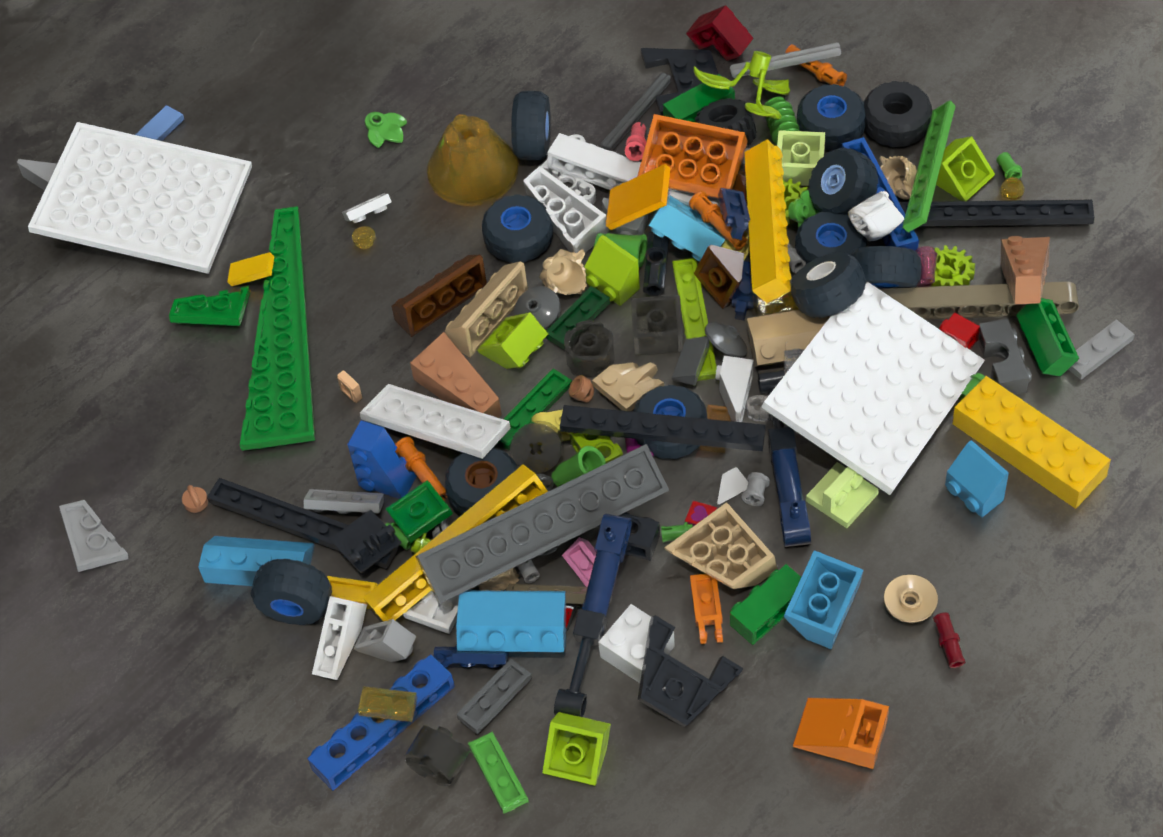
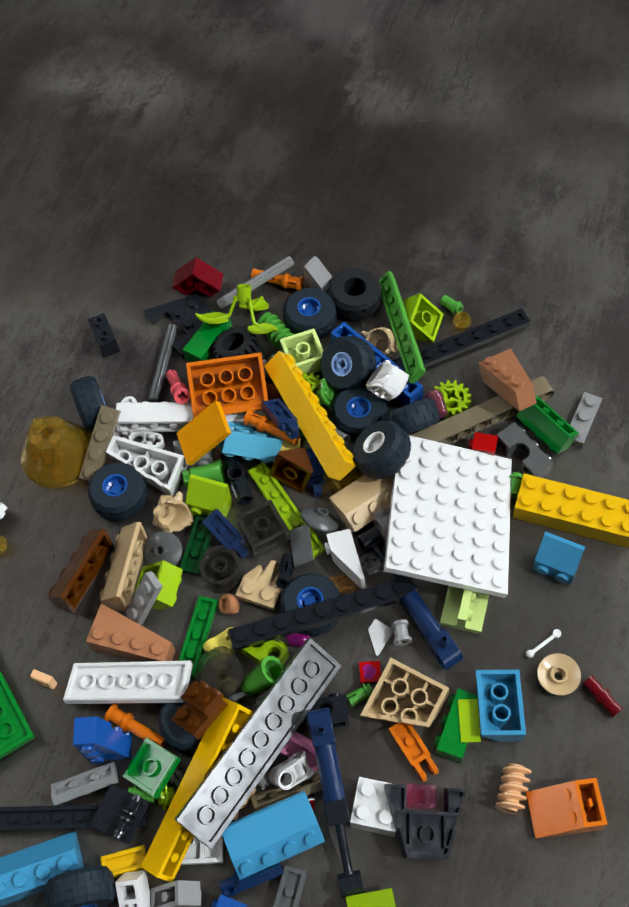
camera: 25 degrees left, 5 degrees up
none -> dark tan plate [79,405,121,481]
none -> black brick [88,313,120,358]
none -> light grey plate [125,571,163,625]
none -> reddish brown plate [171,680,228,740]
none -> dark blue hinge [202,508,250,558]
none -> white piece [269,751,314,790]
none -> black pin [276,553,293,588]
none -> light grey slope [303,256,332,294]
none -> clear pink brick [407,783,437,809]
none -> lime sticker [458,699,481,742]
none -> light nougat piece [495,763,532,816]
none -> white hinge [526,629,561,658]

